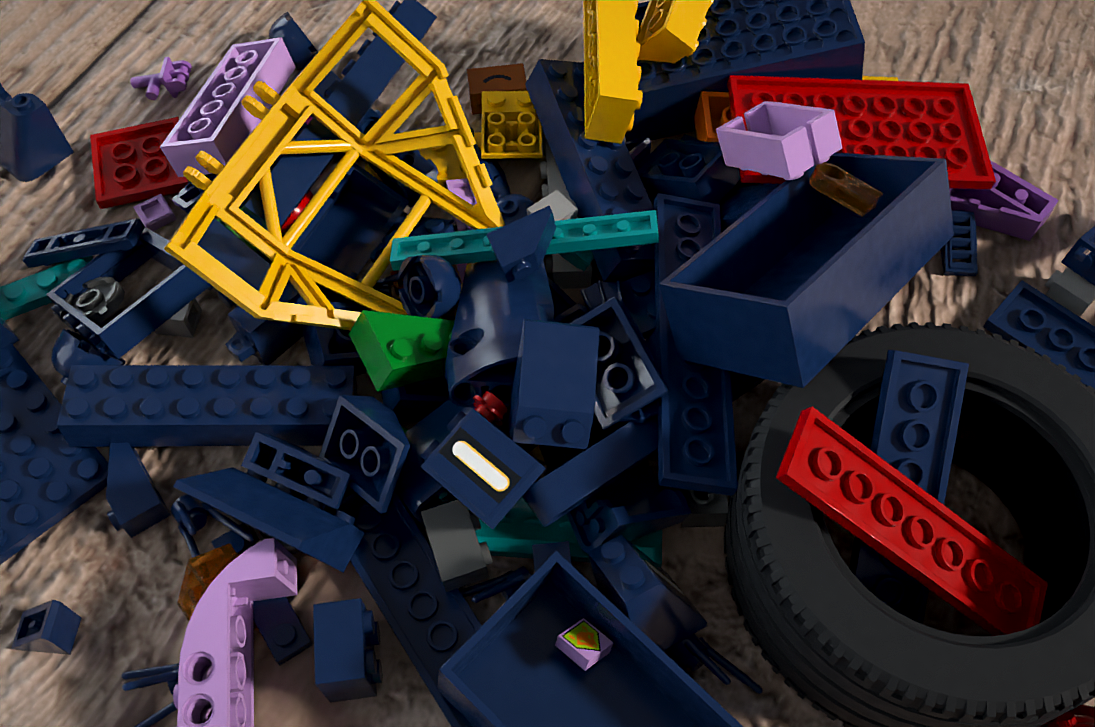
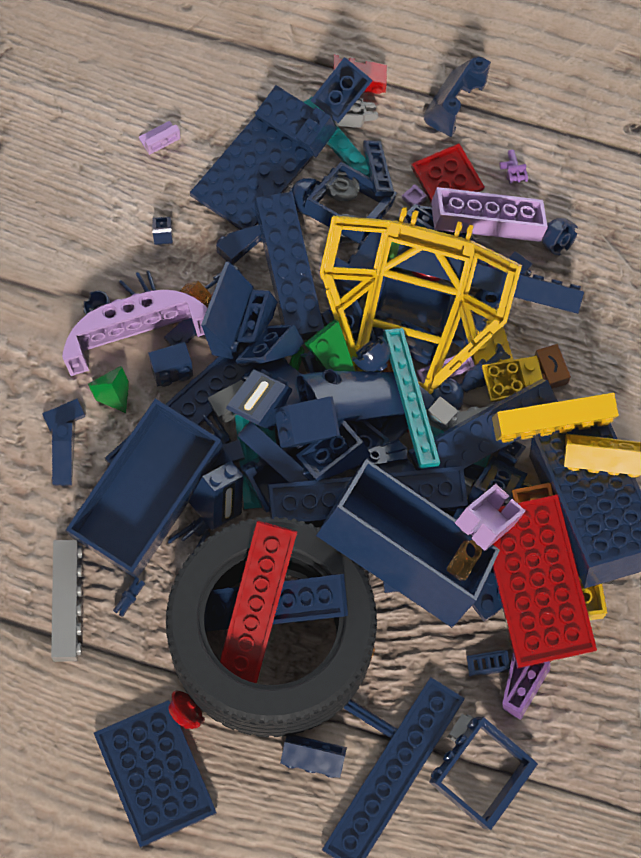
camera: 75 degrees right, 10 degrees up
red plate [473,391,508,427] -> none
dark blue slope [486,206,556,283] -> none
tile [555,618,613,671] -> none

